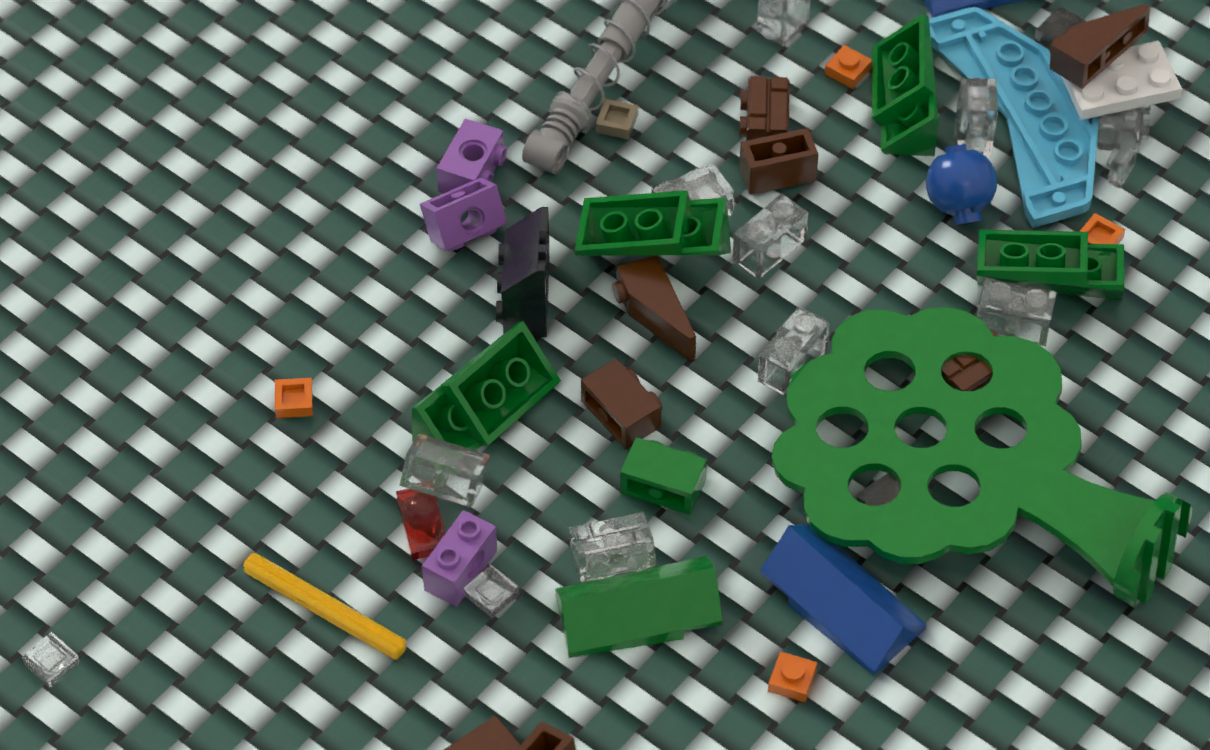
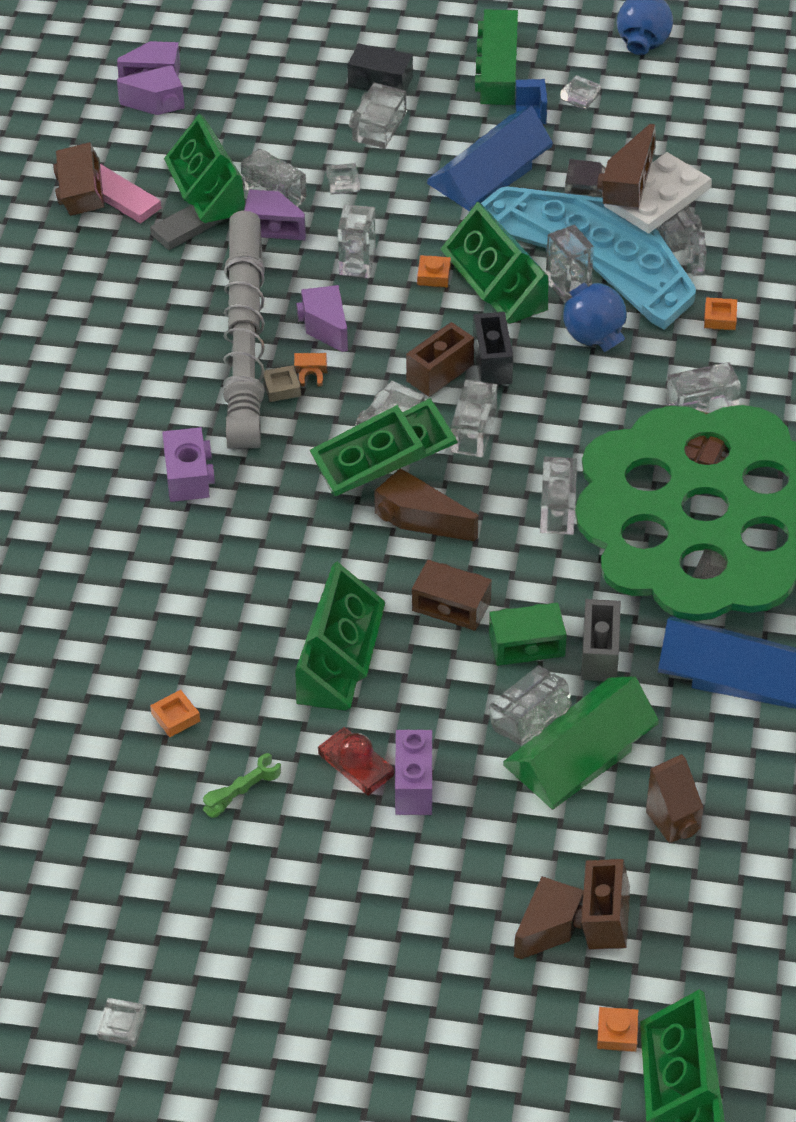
camera: 30 degrees left, 5 degrees down
yellow axle [243,553,407,659] -> none
clear brick [399,433,490,508] -> none
medium lavender brick [420,177,507,251] -> none
clear plate [464,564,519,618] -> none
black wedge [496,207,550,337] -> none
reddish brown brick [739,76,790,141] -> none
orange plate [768,651,818,703] -> none
green slope [977,230,1124,300] -> none
none -> bright green piece [203,753,281,818]
none -> orange tile [294,353,327,387]
none -> medium lavender slope [296,285,348,352]
none -> black brick [473,312,513,386]
none -> dark grey brick [581,599,621,681]
none -> reddish brown slope [646,754,704,844]

